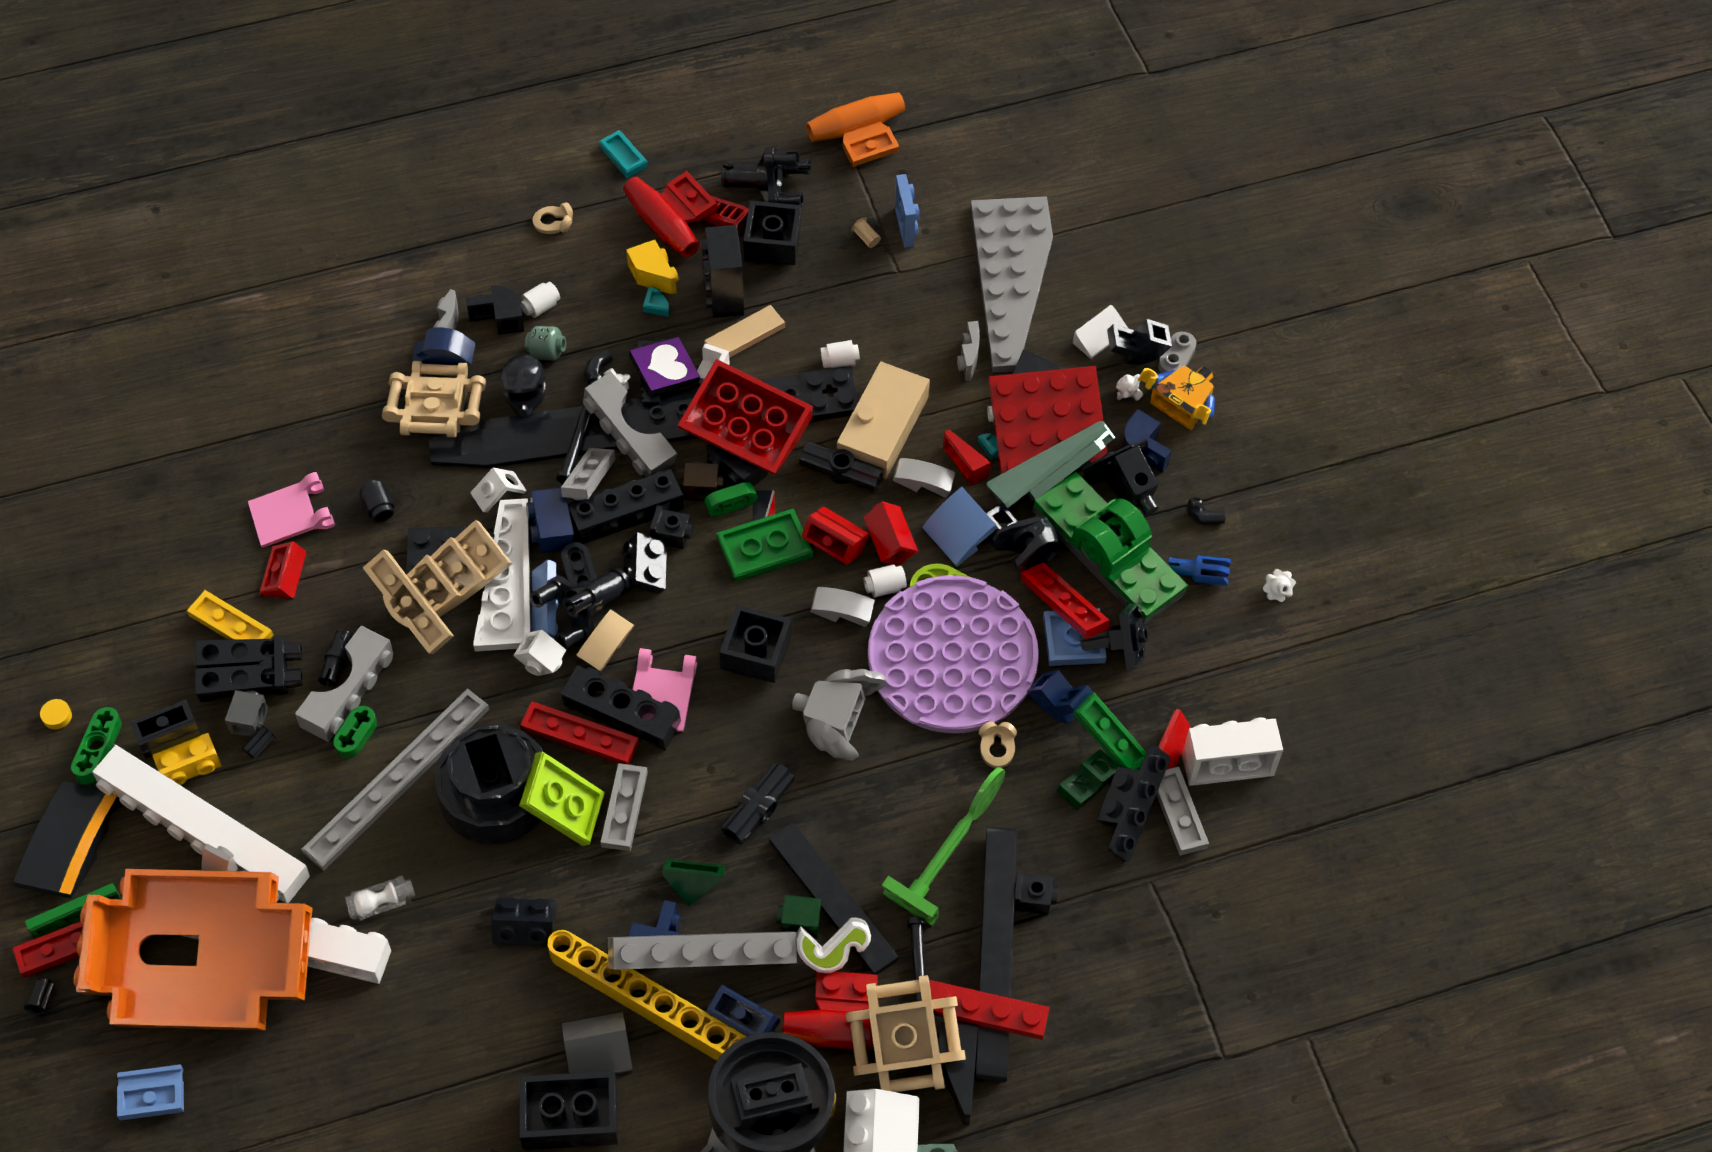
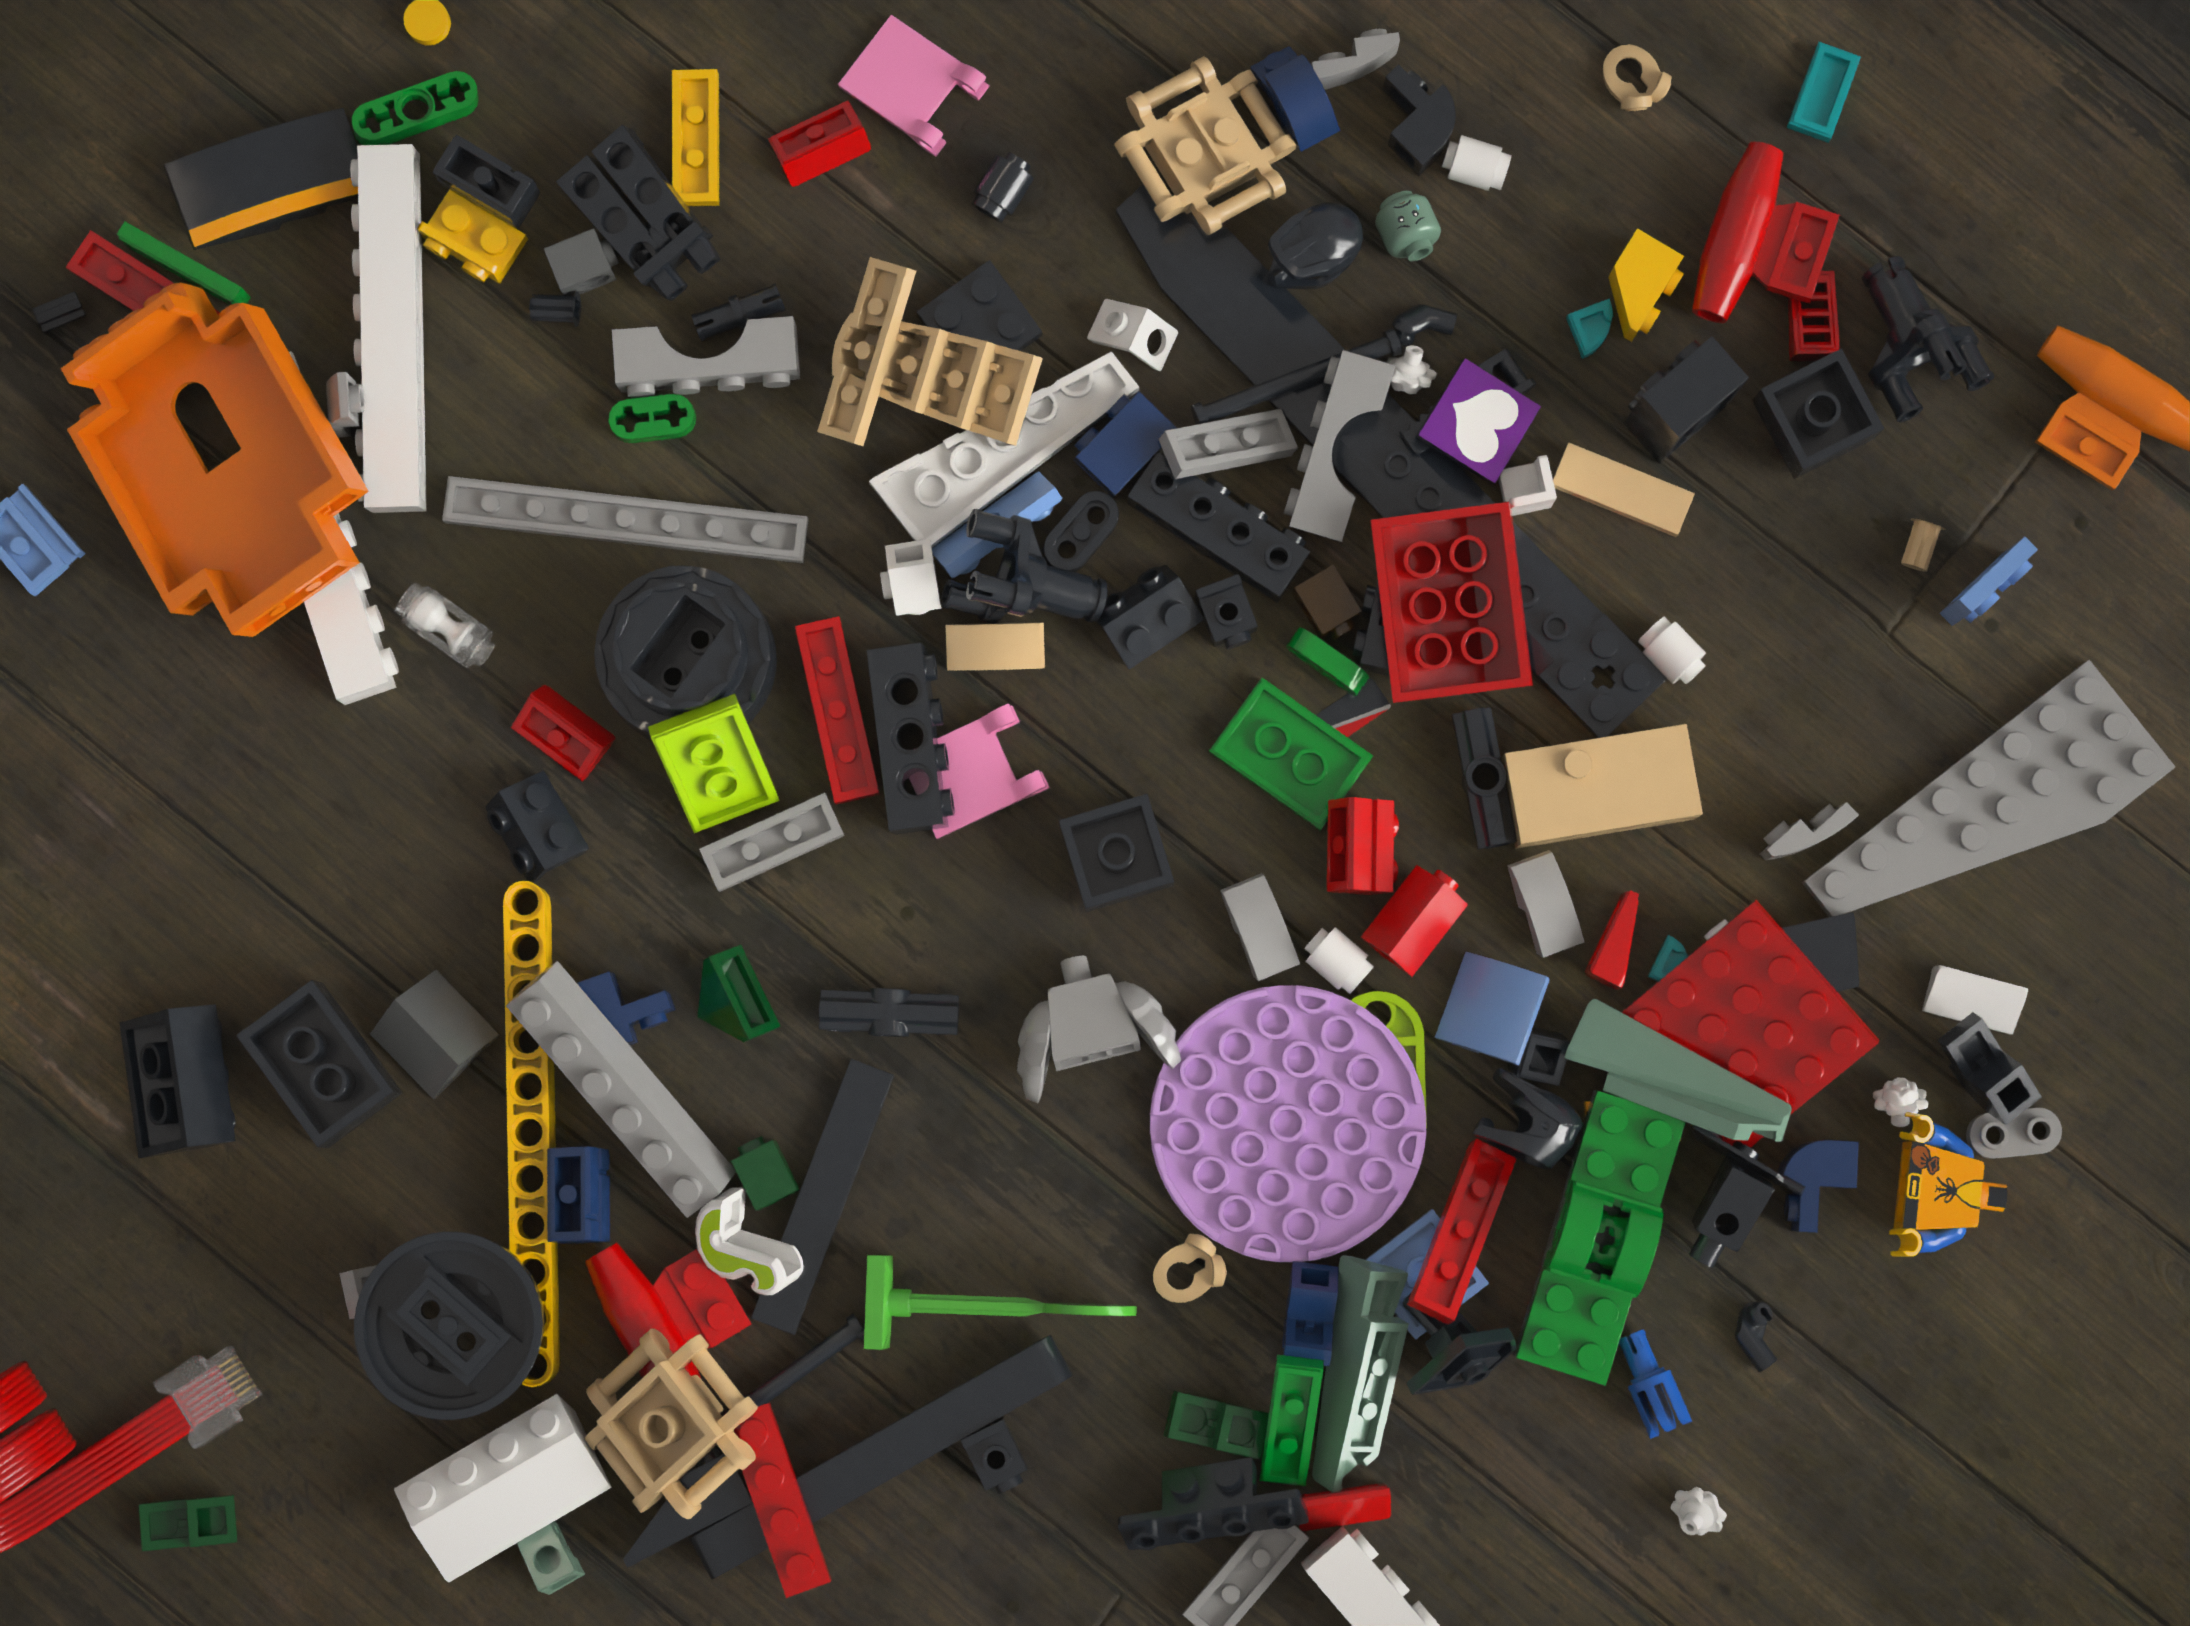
camera: 60 degrees right, 25 degrees up
none -> red slope [510,685,616,782]
none -> sand green wedge [1312,1255,1409,1492]

